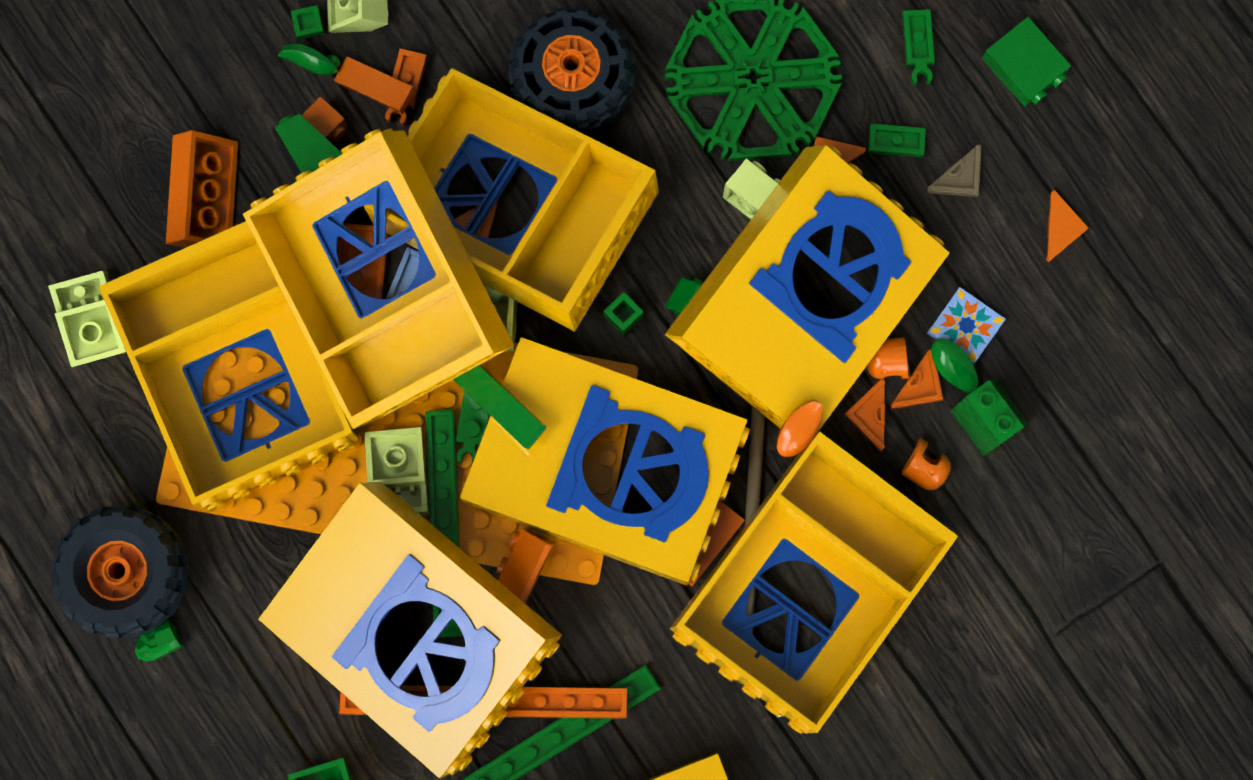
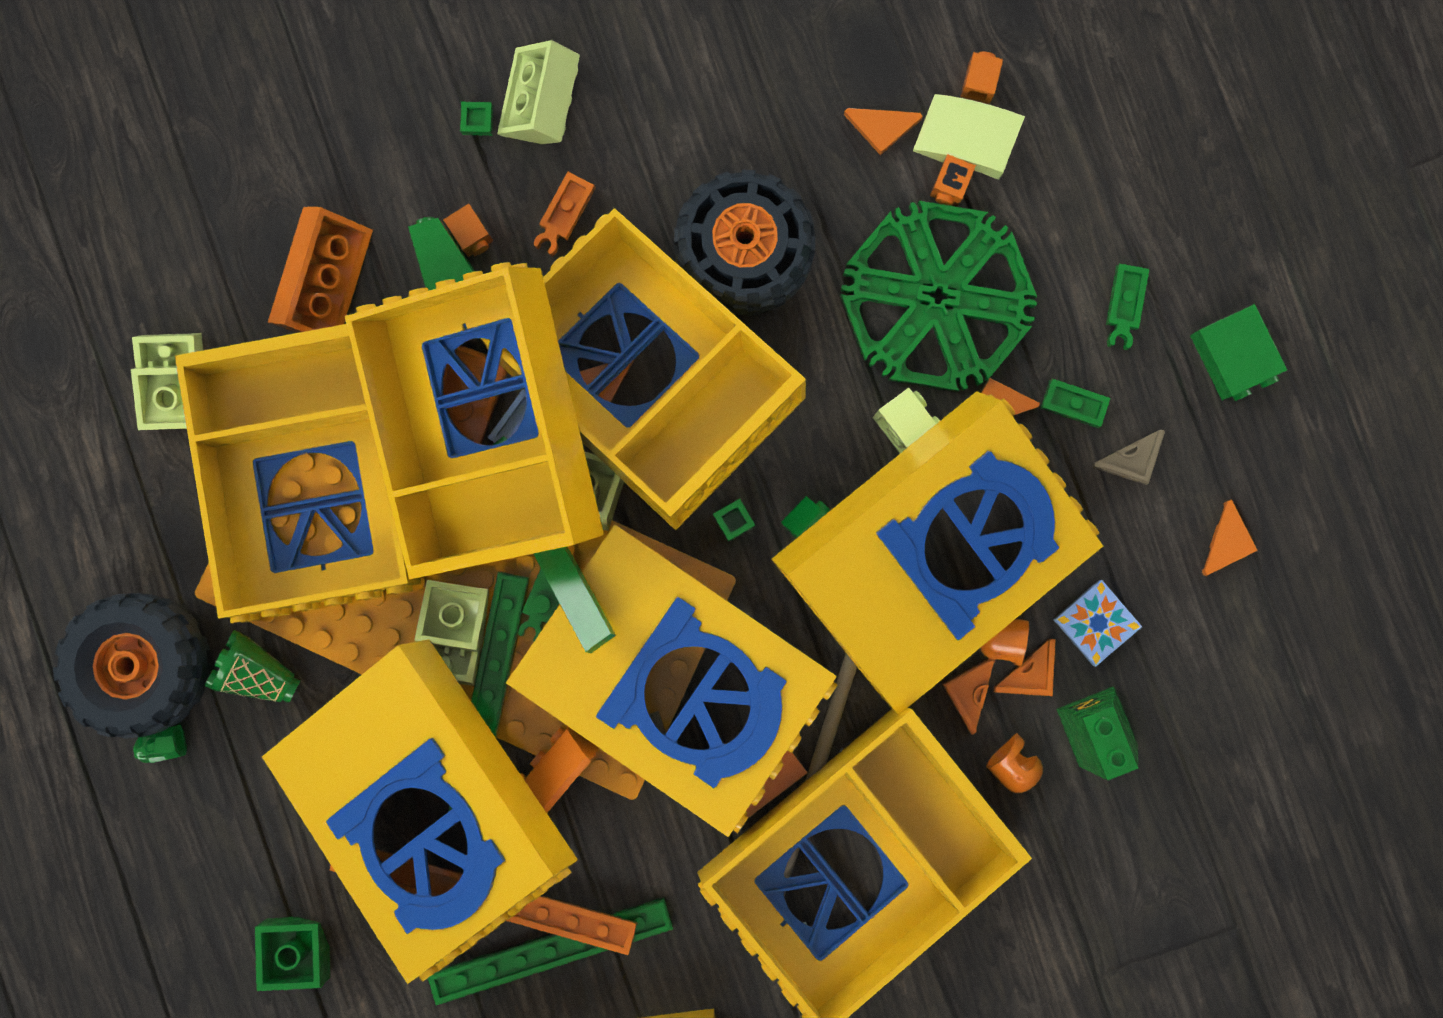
camera: 20 degrees right, 5 degrees up
green arm [278,44,341,76] -> none
orange tile [334,57,416,114] -> none
orange arm [777,400,823,457] -> none
green arm [931,338,978,393] -> none
none -> green cone [205,629,301,703]

